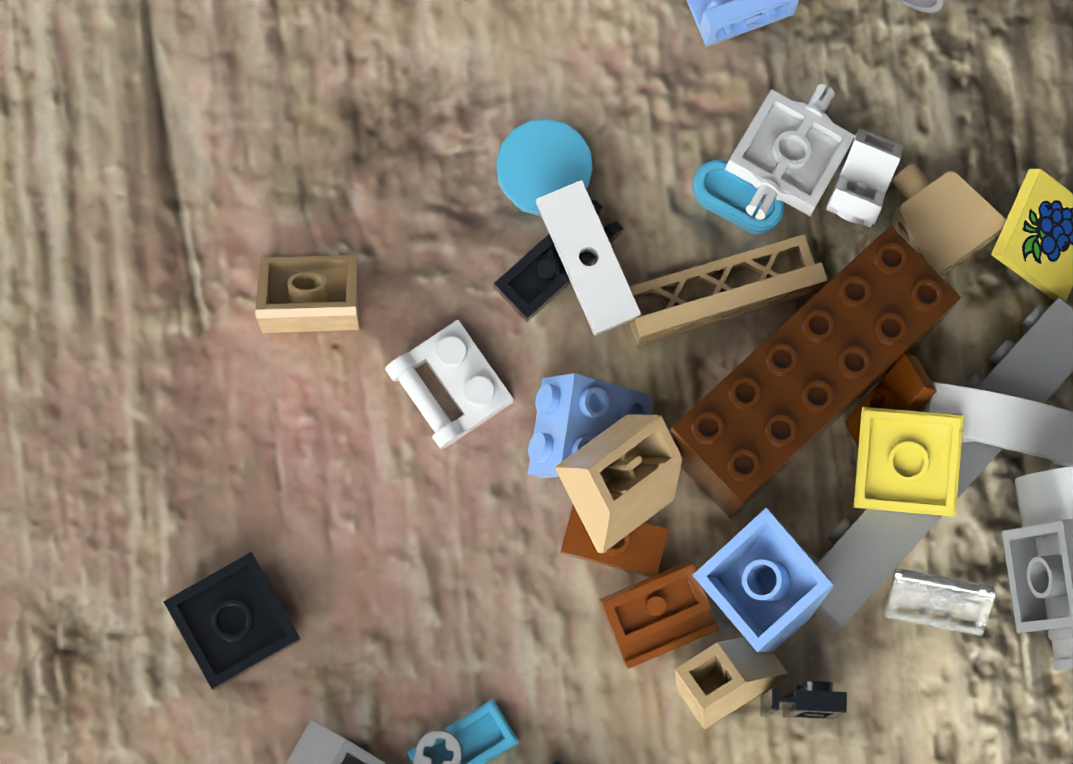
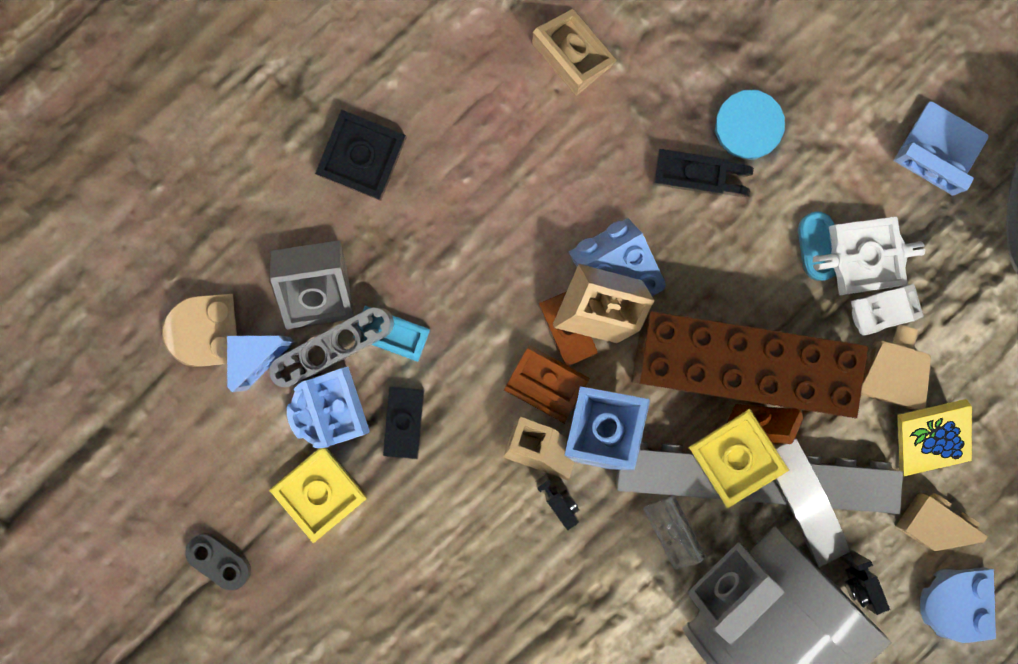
camera: 60 degrees right, 10 degrees up
white plate [385,320,514,449] -> none
white tile [536,180,641,336] -> none
tan fence [629,234,828,347] -> none

